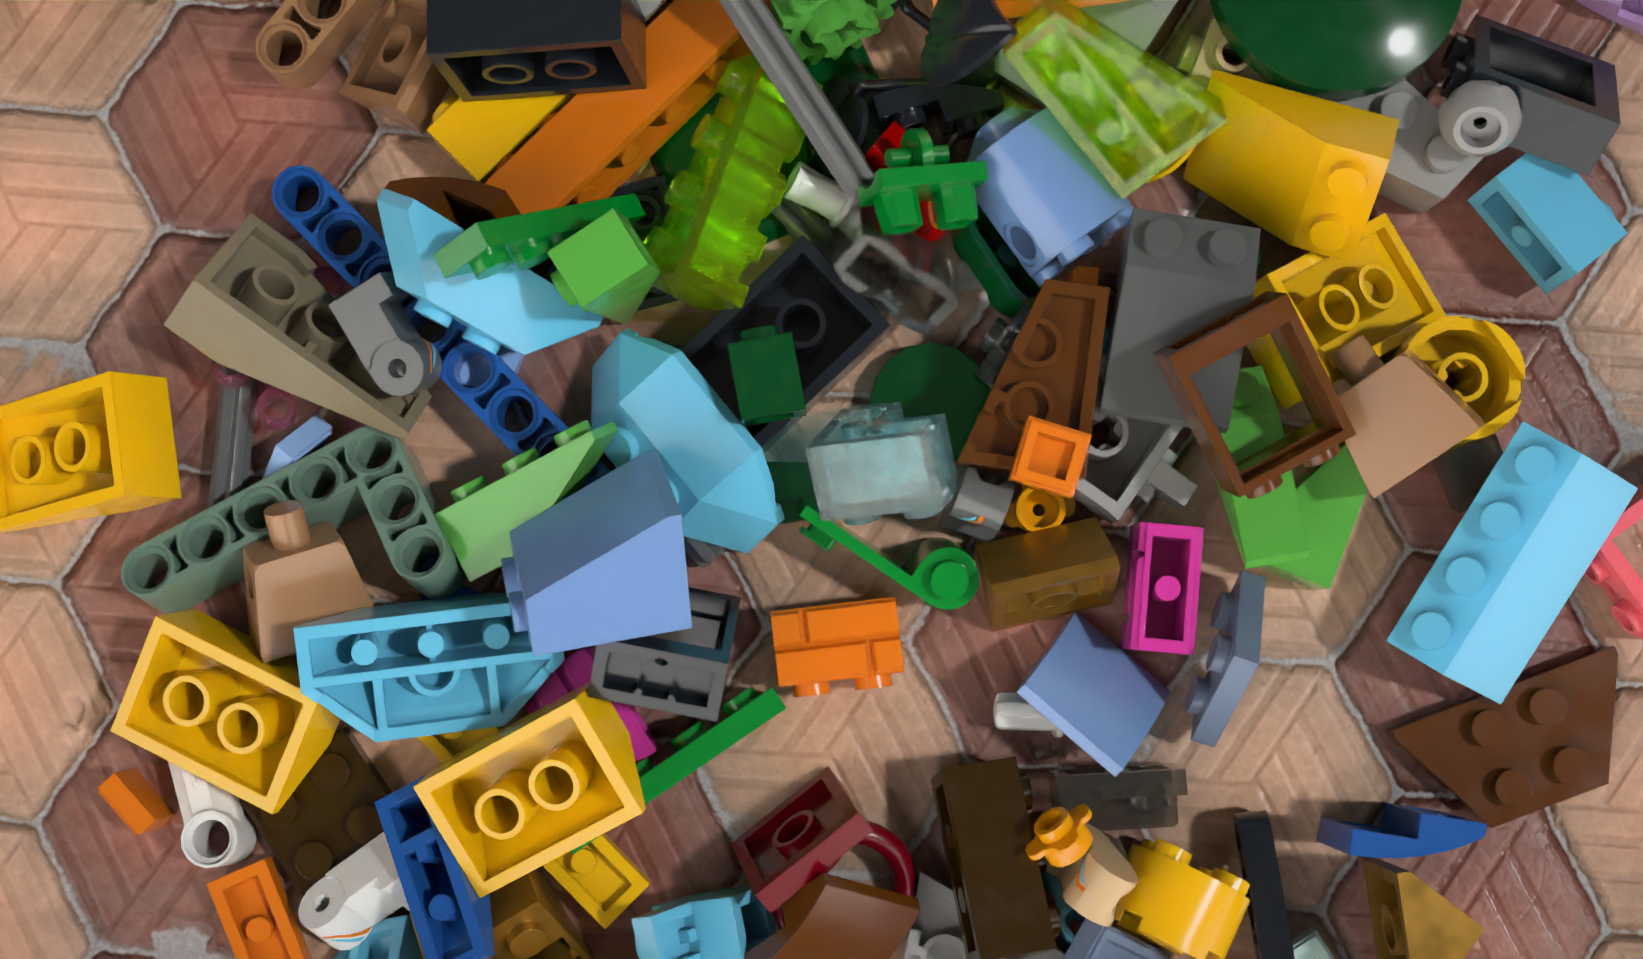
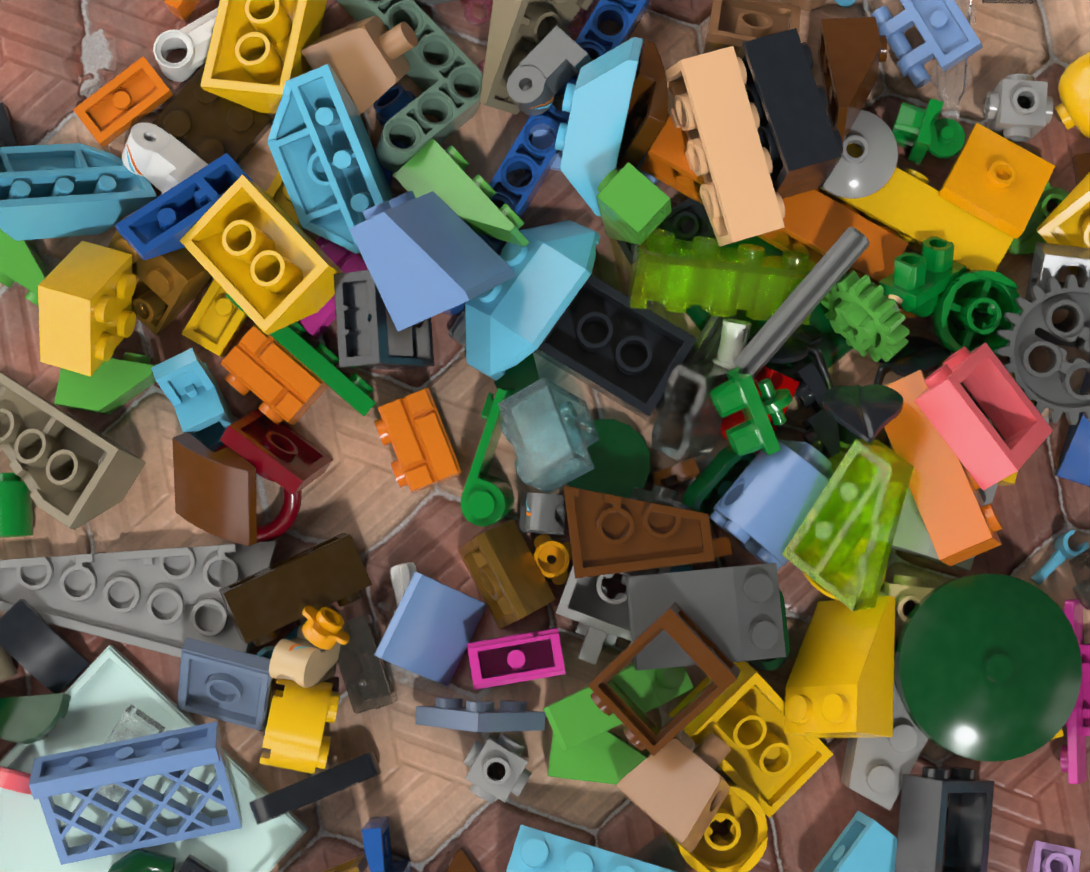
camera: 75 degrees right, 0 degrees up
light blue tile [263,414,333,479] -> none
green plate [433,193,646,280] -> none
dark green brick [727,326,807,427] -> none
orange tile [1008,416,1092,498] -> none
light grey plate [1438,80,1522,157] -> none
none -> orange brick [221,324,328,426]
none -> blue plate [373,85,416,126]
none -> light grey brick [463,733,532,803]
none -> reddish brown tile [649,458,700,491]
none -> light nougat wedge [665,46,785,247]

